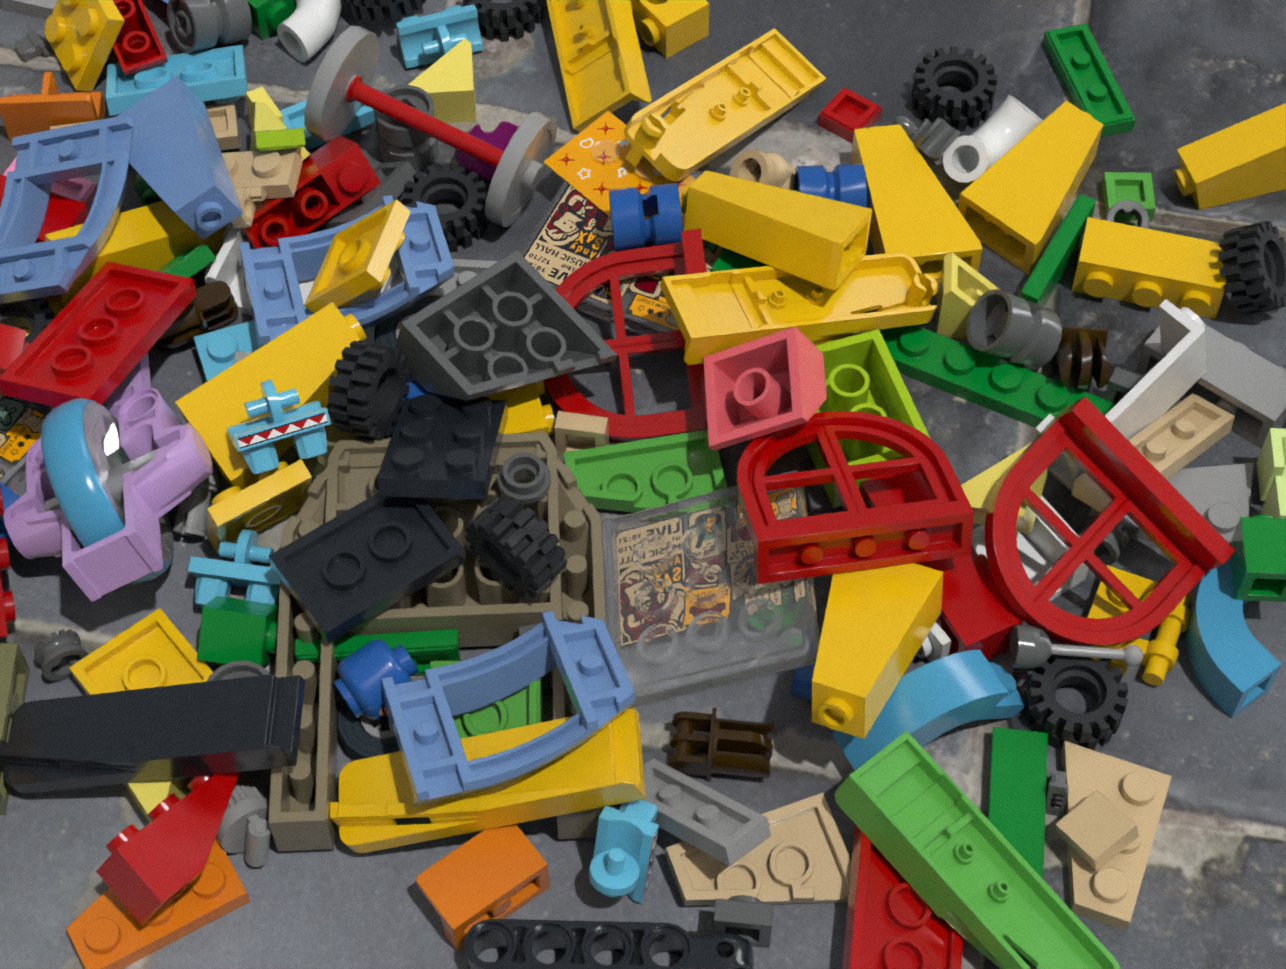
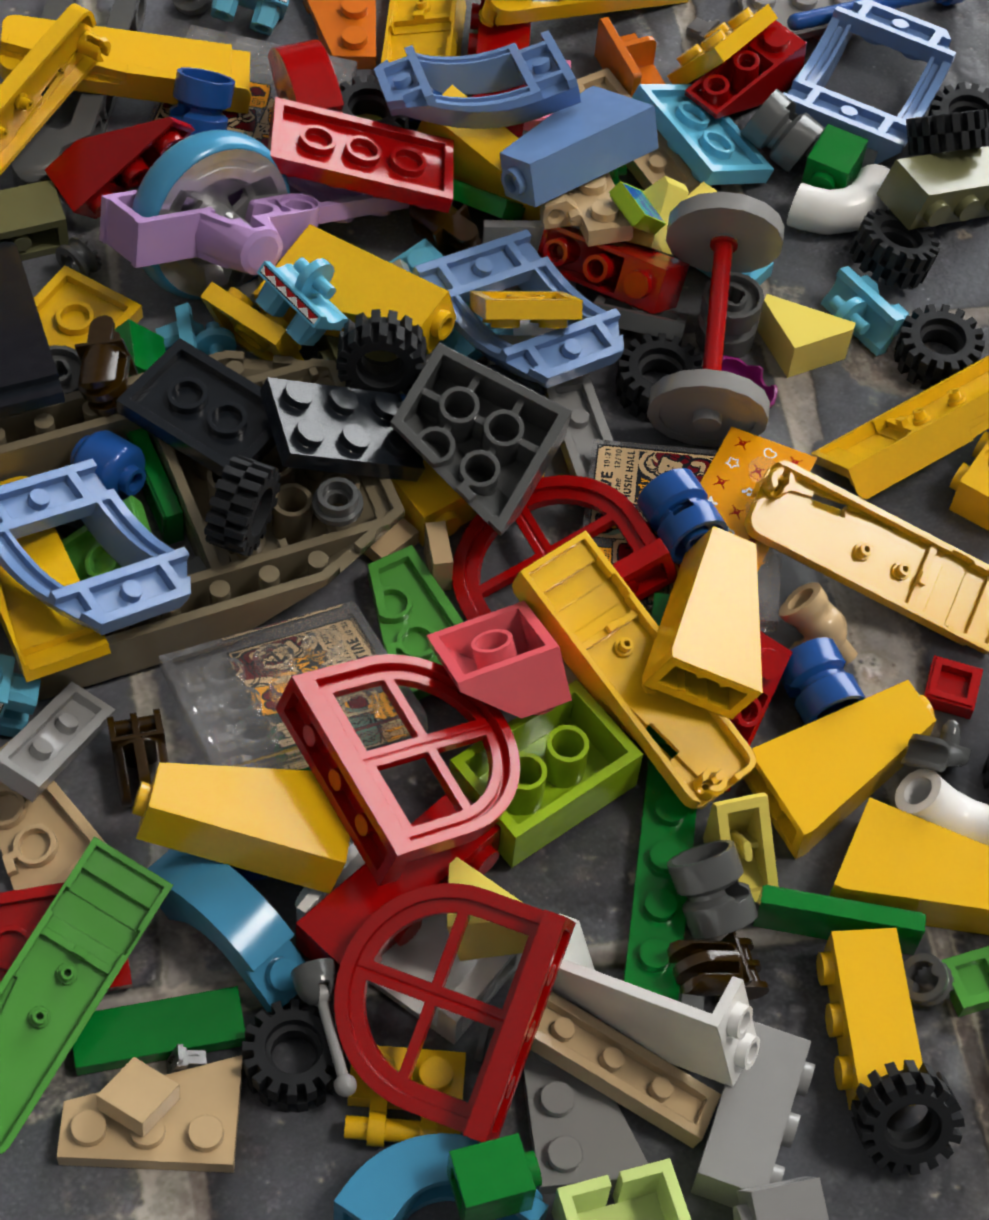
camera: 65 degrees right, 0 degrees up
none -> dark brown arm [75,315,138,417]

